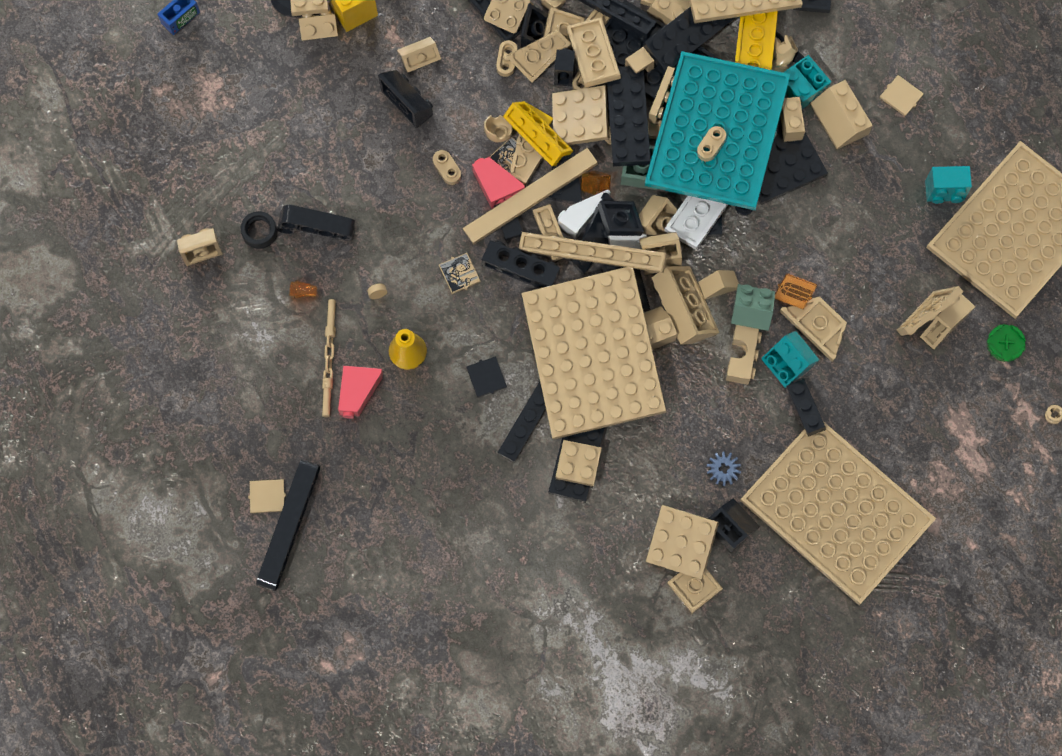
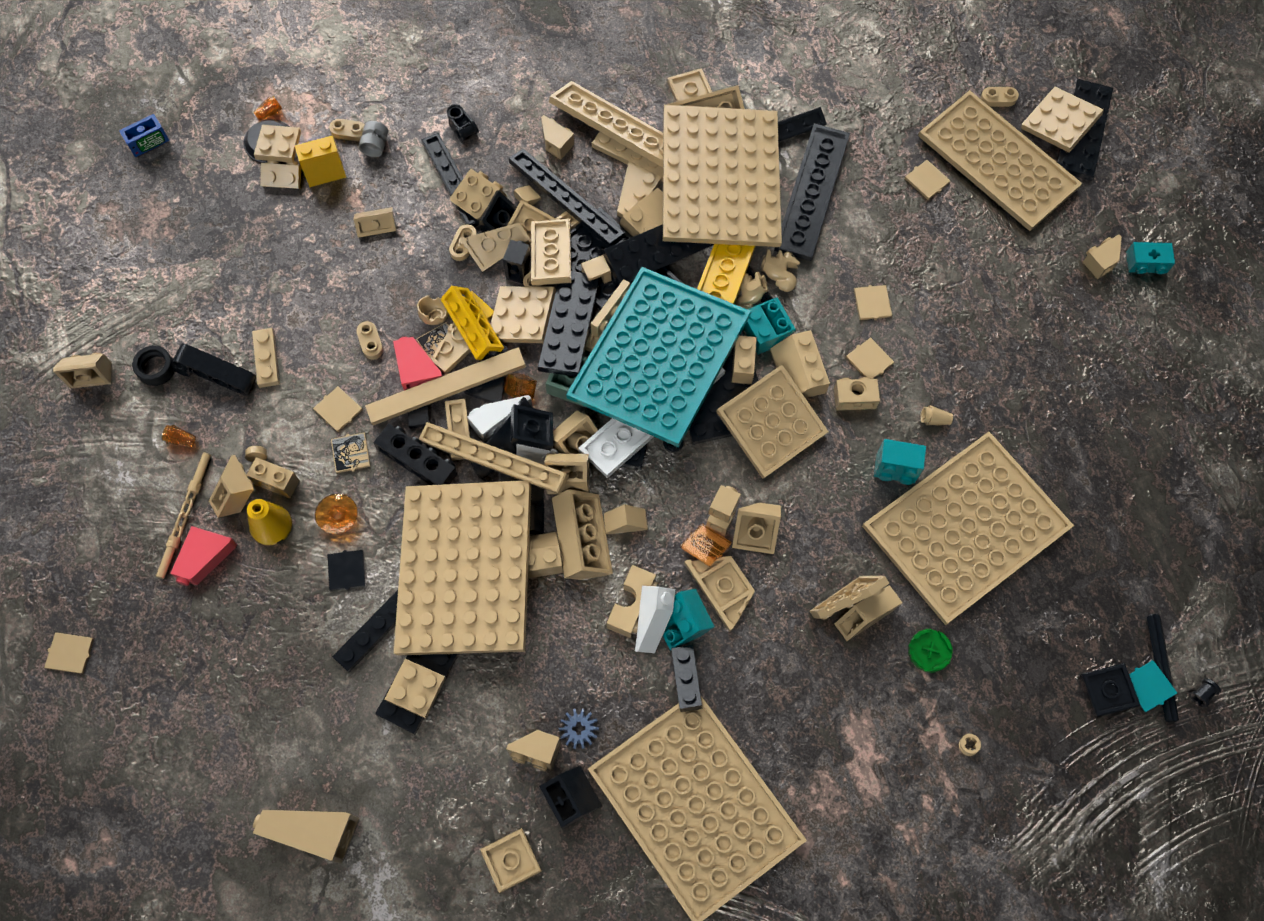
camera: 10 degrees right, 5 degrees down
black beam [256,459,321,592] -> none
black slope [378,70,433,129] -> none
tan plate [646,505,719,579] -> none
tan plate [697,126,726,162] -> none
sand green brick [731,284,775,331] -> none
none -> tan slope [209,455,254,518]
none -> tan brick [247,457,300,498]
none -> tan plate [252,328,280,388]
none -> tan slope [253,810,359,864]
none -> tan piece [313,386,363,432]
none -> clear orange dish [315,494,358,534]
none -> tan slope [506,730,561,772]
none -> white slope [635,586,675,653]
none -> tan arch [706,485,741,536]
none -> tan plate [716,365,829,479]
none -> tan slope [732,503,781,554]
none -> tan animal [760,249,800,292]
none -> tan brick [834,377,880,411]
none -> tan piece [854,285,892,320]
none -> tan cone [920,405,953,425]

